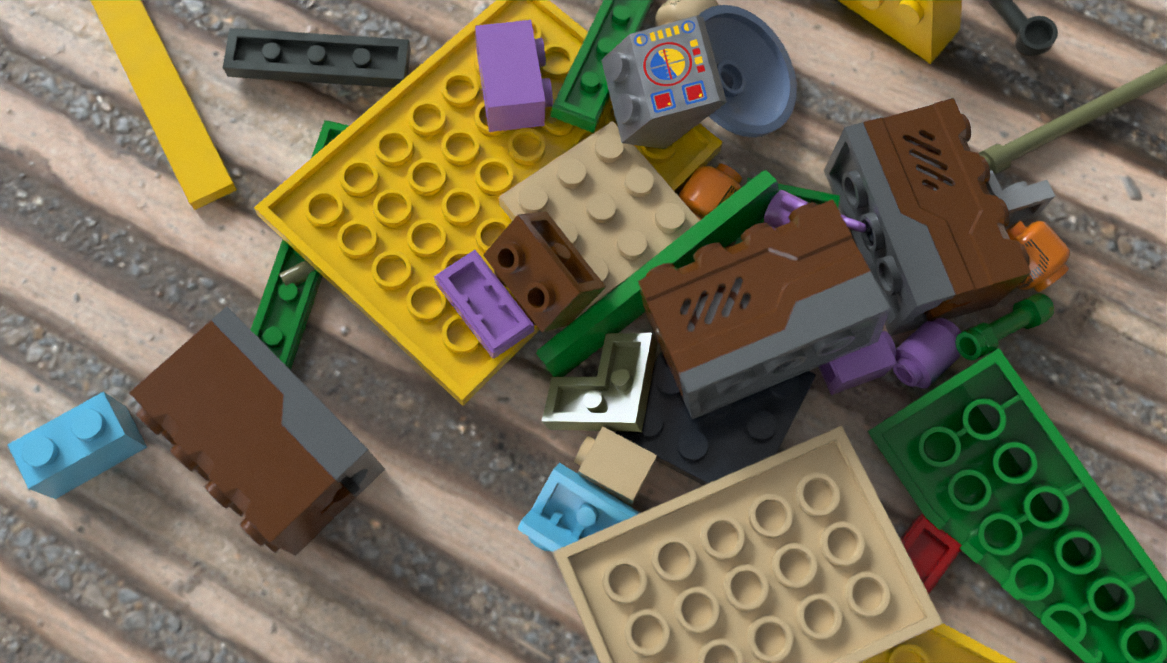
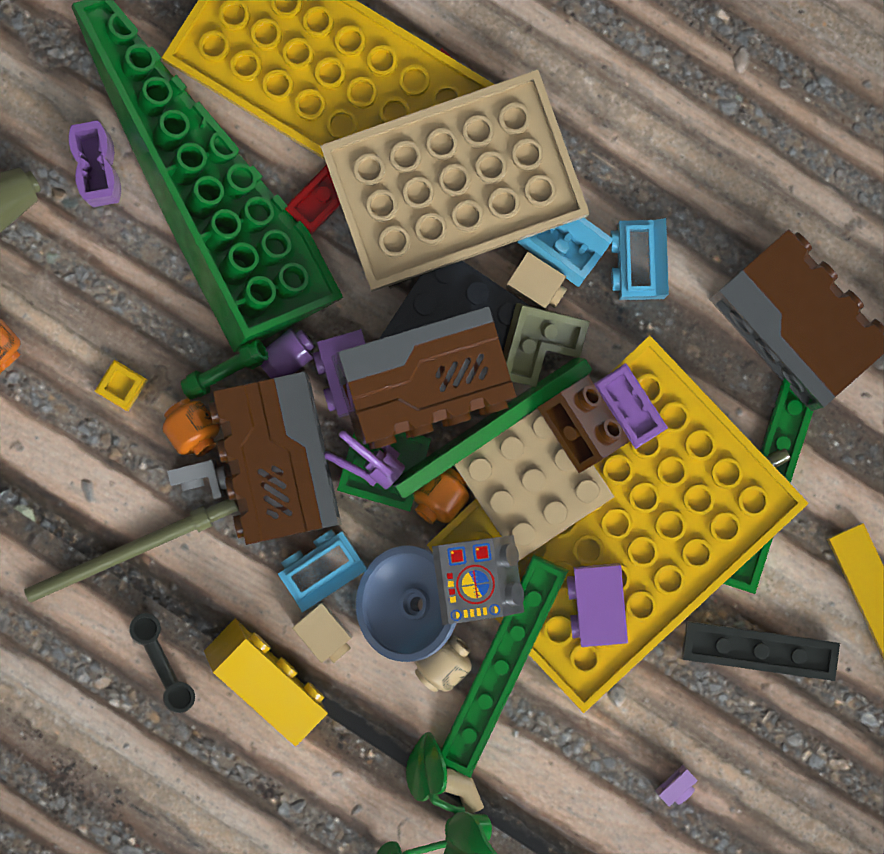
camera: 175 degrees left, 15 degrees up
none -> yellow tile [94,359,148,412]
none -> medium azure window [278,529,368,613]
none -> tan brick [292,602,353,663]
none -> medium azure window [610,218,669,300]

